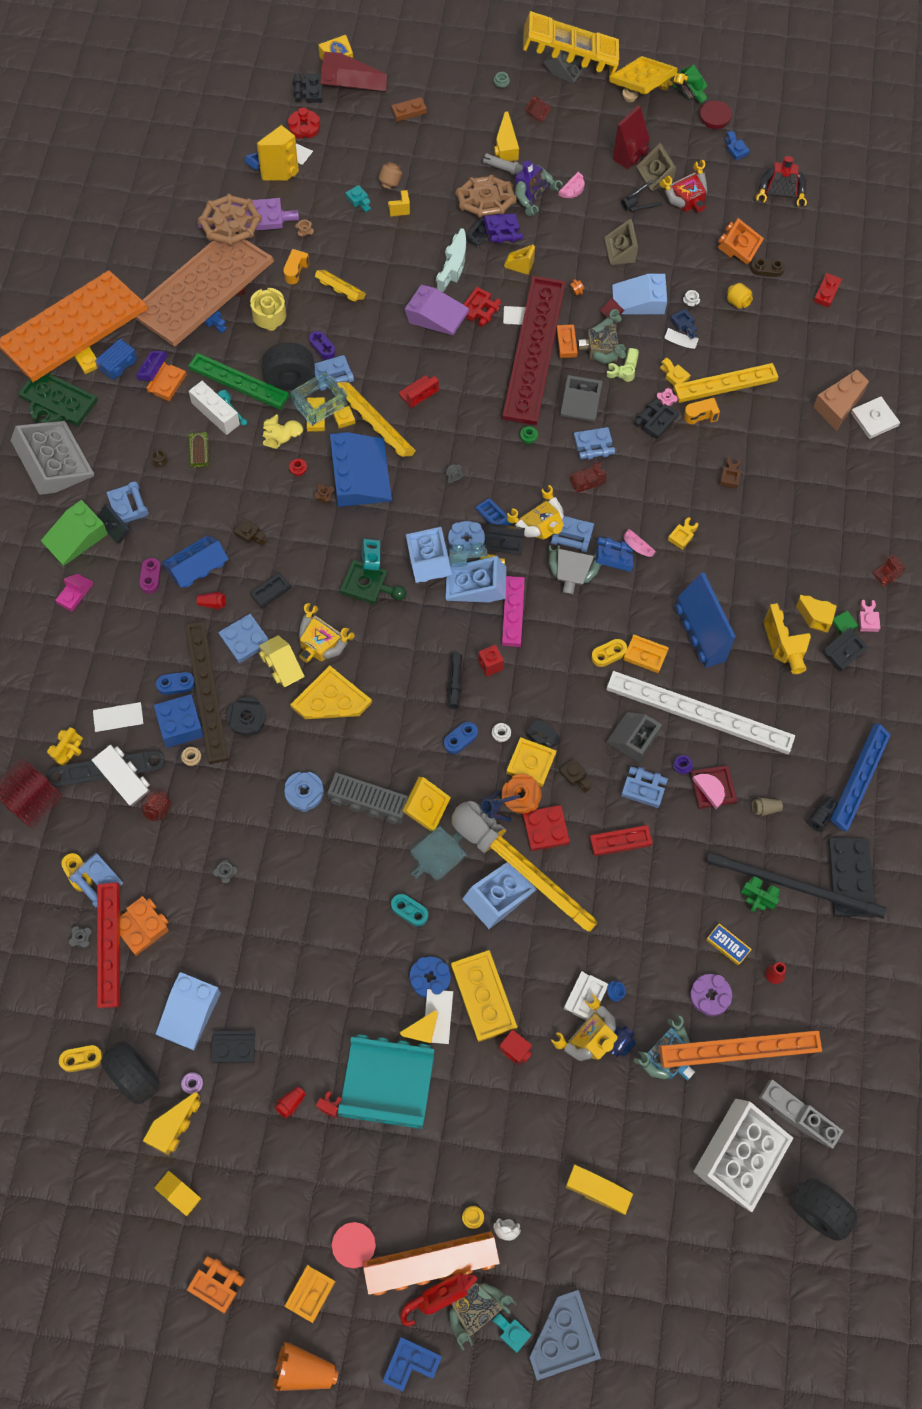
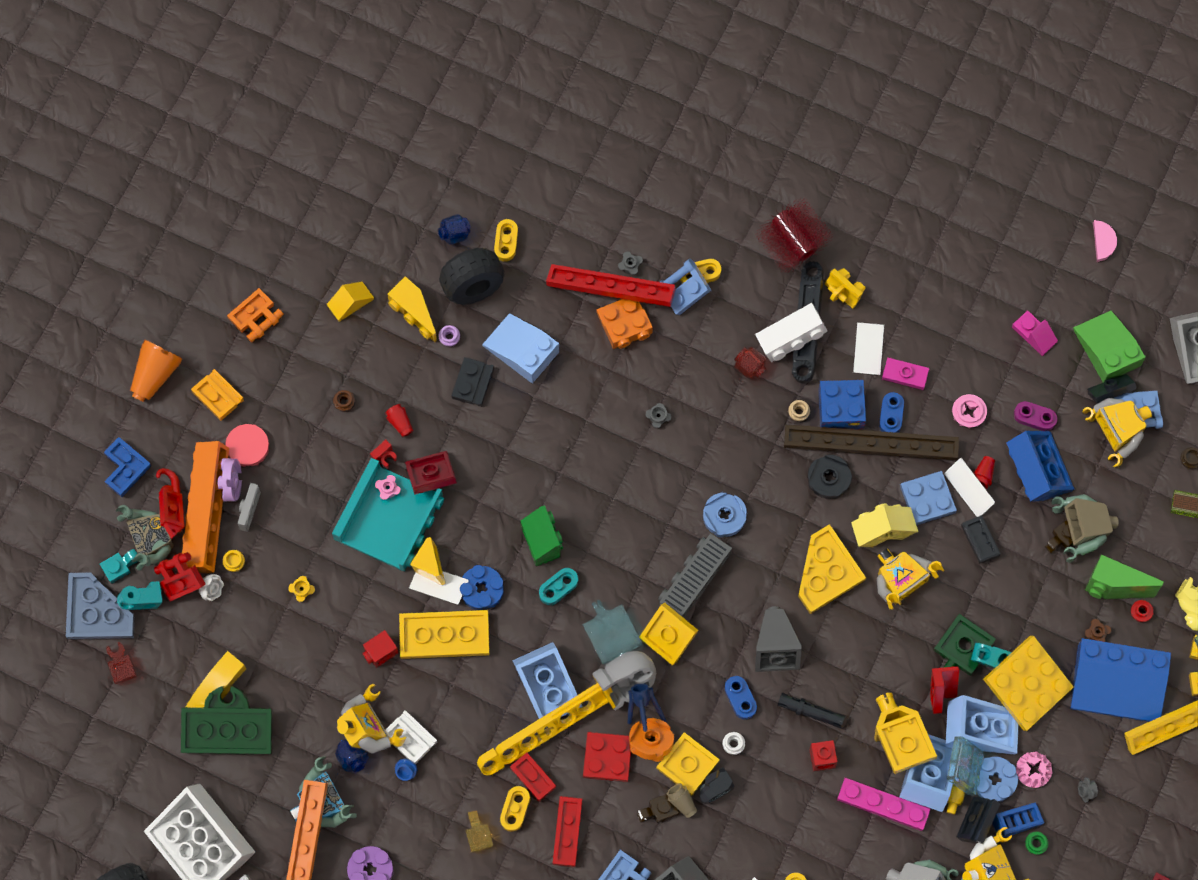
camera: 110 degrees right, 5 degrees up
none -> clear red plate [106,642,137,685]
none -> teal leg [117,581,162,610]
none -> red plate [154,552,206,601]
none -> dark green plate [181,686,272,754]
none -> lavender plate [218,458,242,502]
none -> light grey plate [237,483,261,532]
none -> yellow plate [288,576,315,602]
none -> reddish brown plate [333,390,355,411]
none -> bright pink plate [375,475,401,500]
none -> dark red tile [405,451,457,495]
none -> clear blue head [438,214,471,245]
none -> clear yellow plate [466,810,494,853]
none -> yellow plate [500,786,530,832]
none -> red plate [510,753,556,802]
none -> green slope [521,505,563,566]
none -> dark tan cone [667,783,697,818]
none -> dark grey slope [755,606,802,672]
none -> yellow plate [874,693,937,774]
none -> dark pink plate [882,357,929,390]
none -> red panel [930,667,959,714]
none -> white sticker [944,458,995,517]
none -> bright pink gear [952,394,987,429]
none -> yellow plate [983,636,1073,731]
none -> bright pink gear [1016,752,1052,788]
none -> green plate [1025,832,1048,855]
none -> dark tan torso [1052,494,1119,563]
none -> yellow torso [1082,398,1152,467]
none -> bright green slope [1085,555,1164,599]

